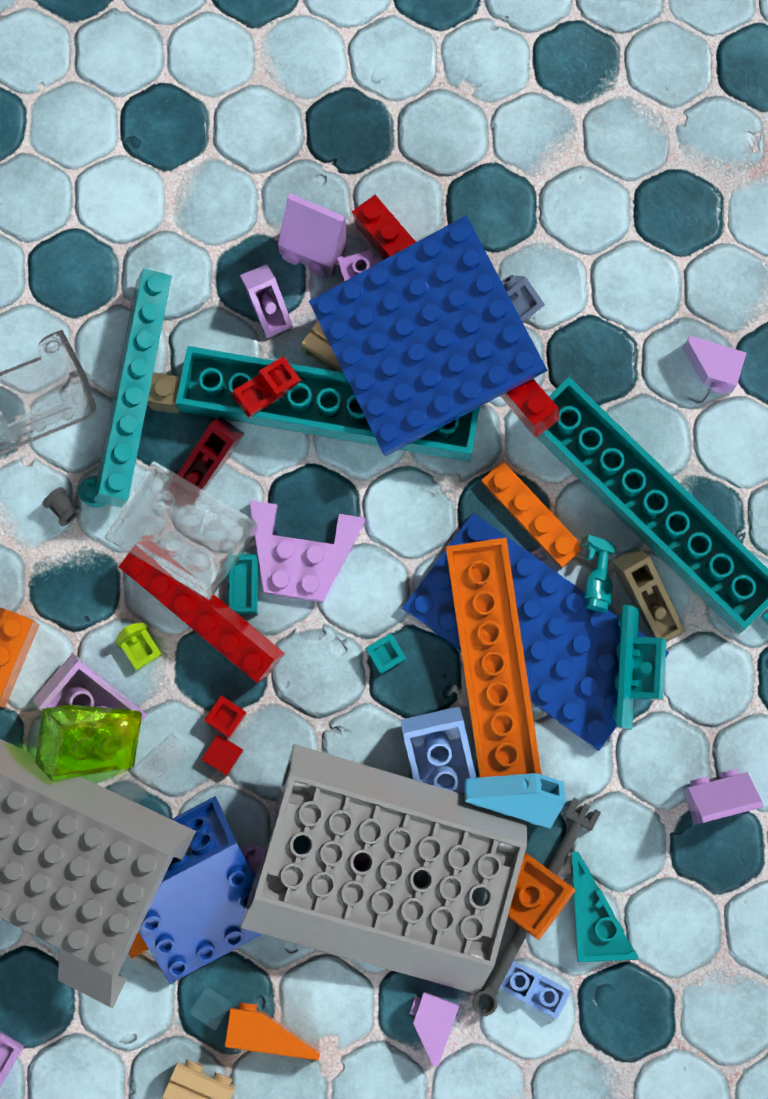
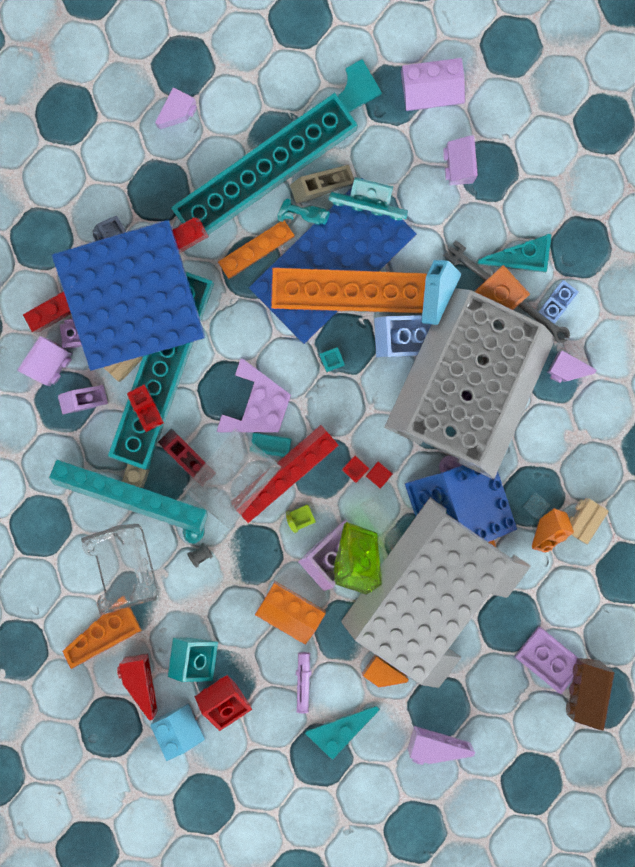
camera: 80 degrees left, 10 degrees up
orange slope [225,1002,321,1061] -> none
none -> orange slope [532,509,574,553]

